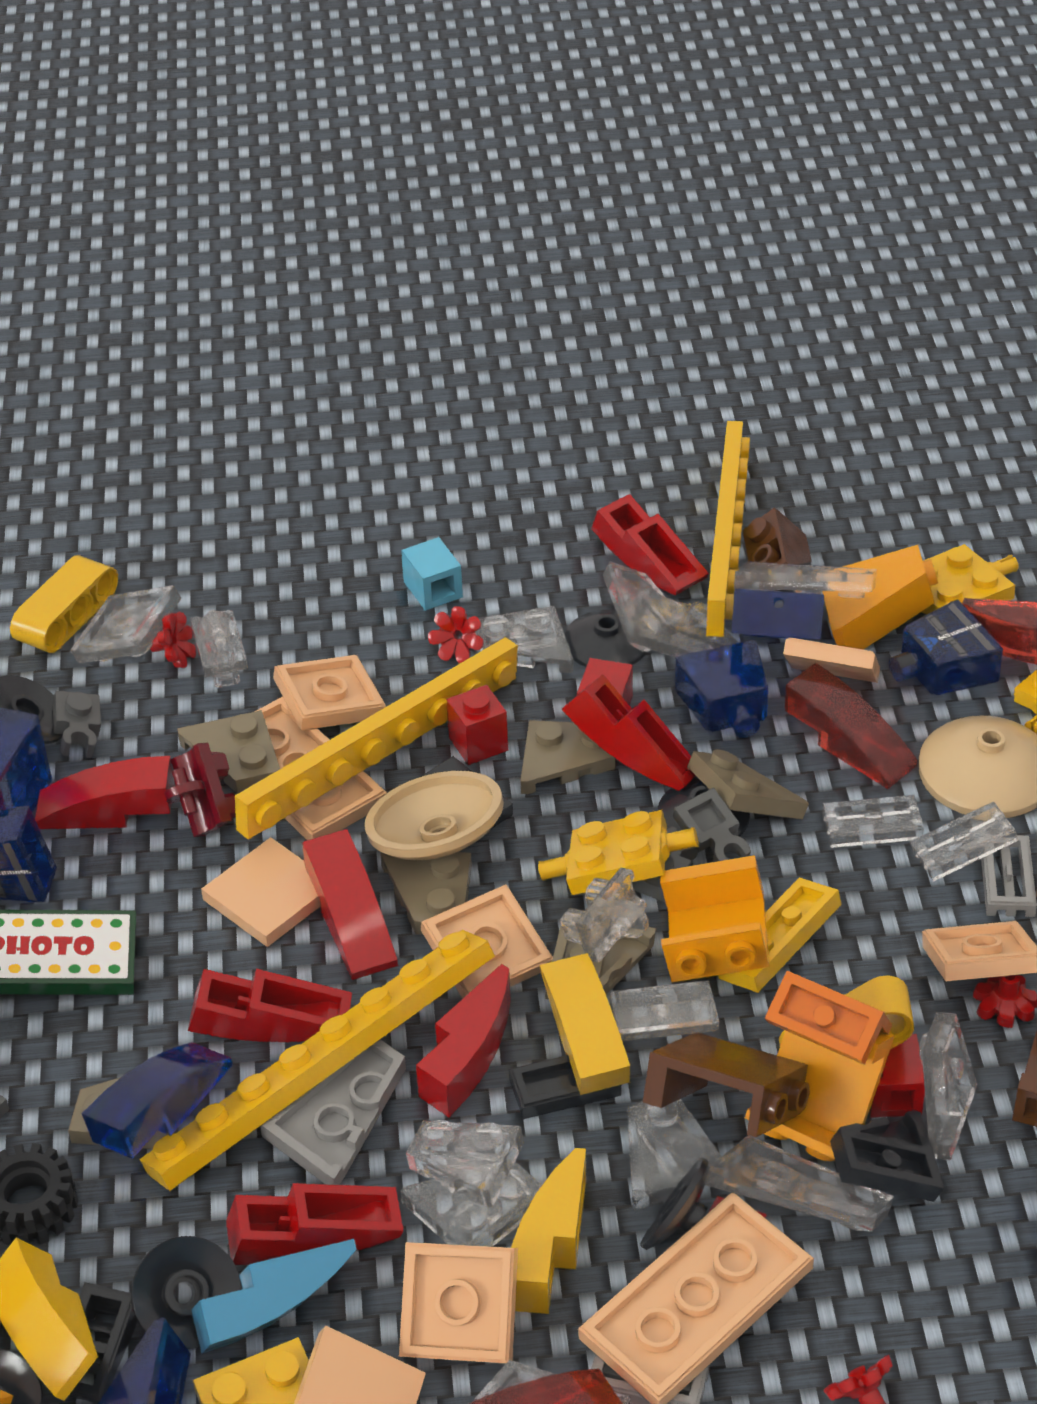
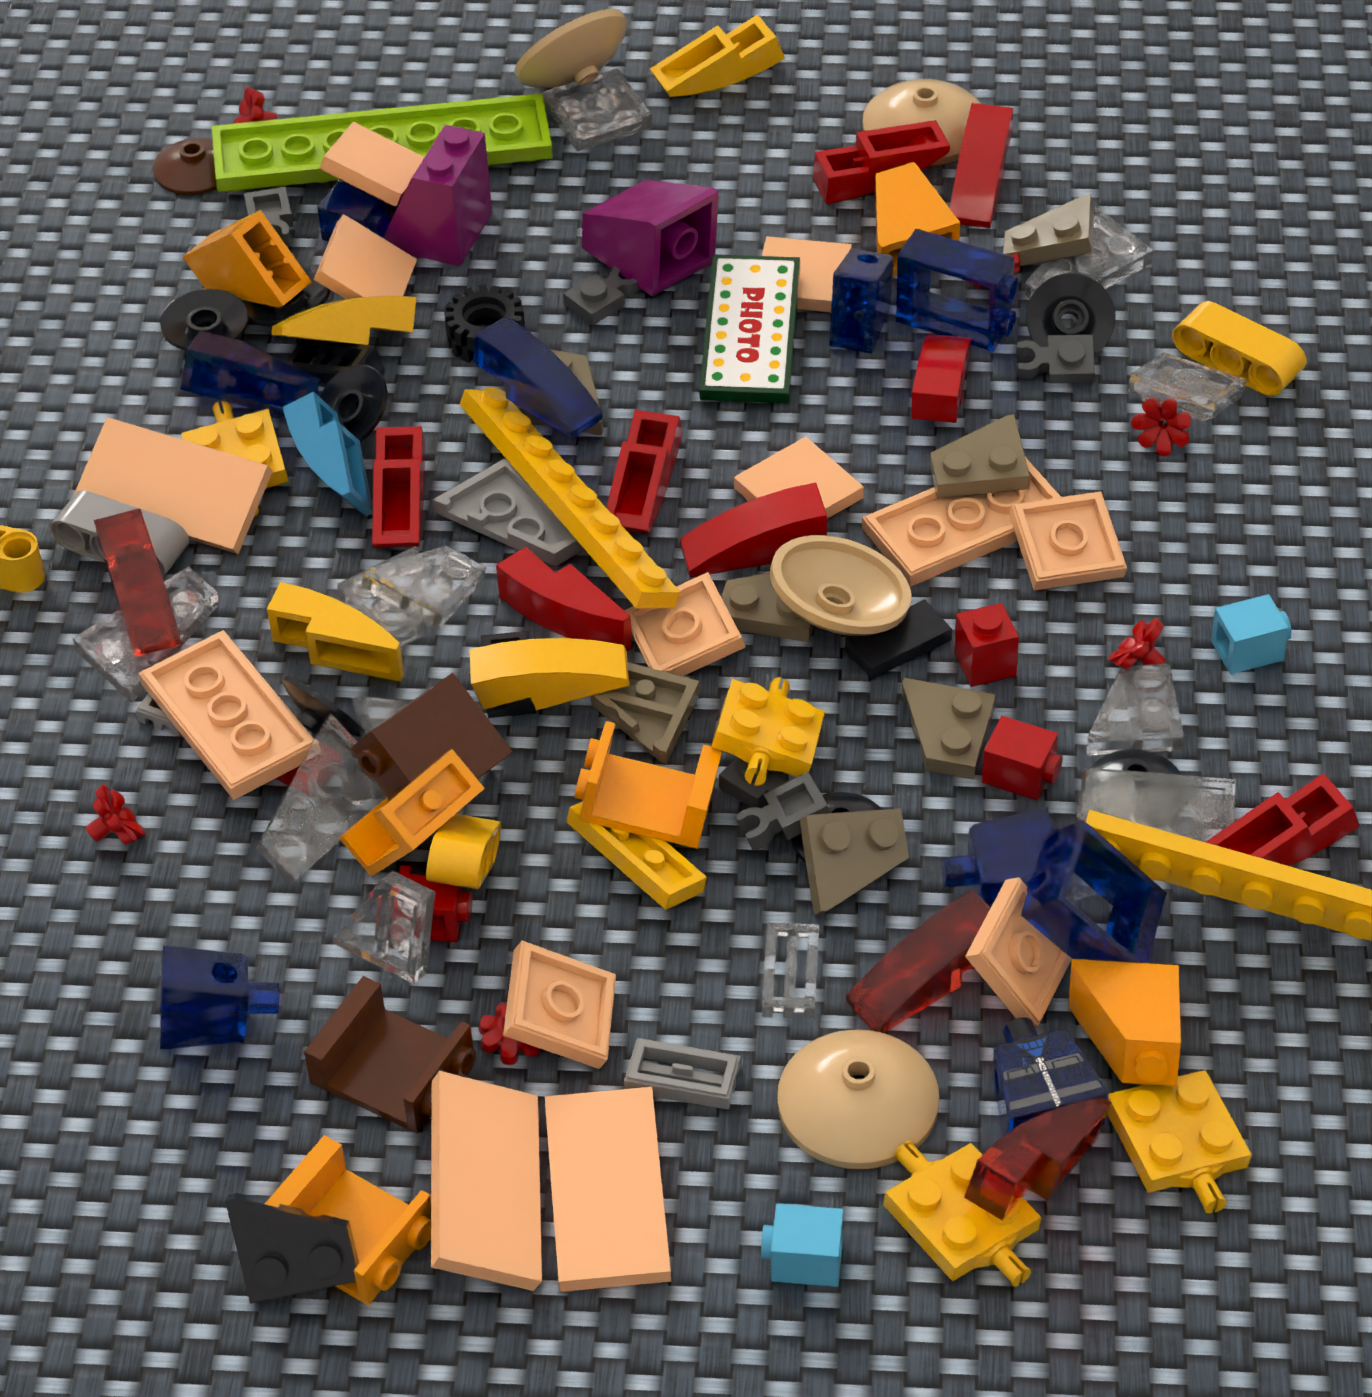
camera: 100 degrees right, 5 degrees up
dark red hips [164,742,236,837] -> none
clear hips [190,609,248,688] -> none
yellow plate [235,637,518,840] -> none
light nougat tile [399,1242,518,1364] -> none
clear hips [560,867,649,963] -> none
red slope [562,674,696,791] -> none
clear panel [610,980,719,1041] -> none
clear wing [734,561,877,598] -> none
reddish brown slope [742,507,812,589] -> none
orange panel [765,971,892,1065] -> none
black wing [830,1110,944,1202] -> none
clear tile [910,801,1018,881] -> none

